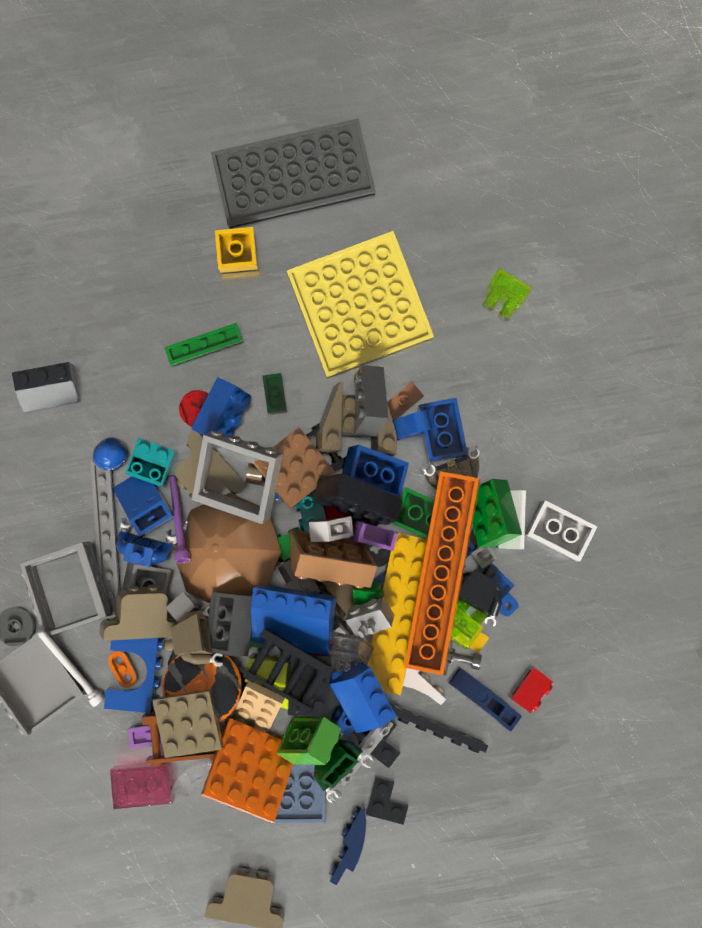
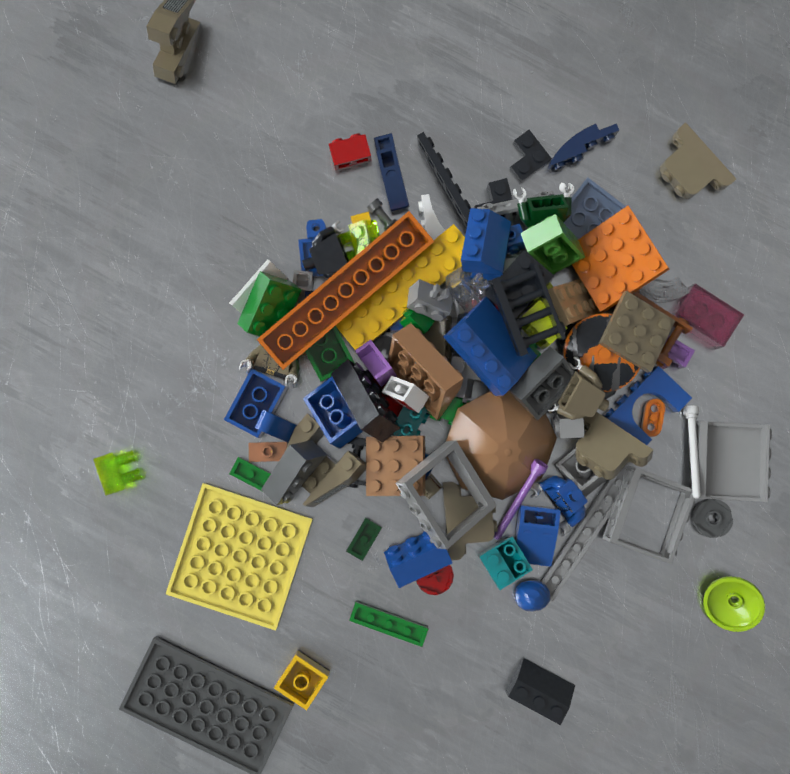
camera: 140 degrees left, 0 degrees up
white brick [525,500,597,561] -> none
none -> green plate [229,457,271,492]

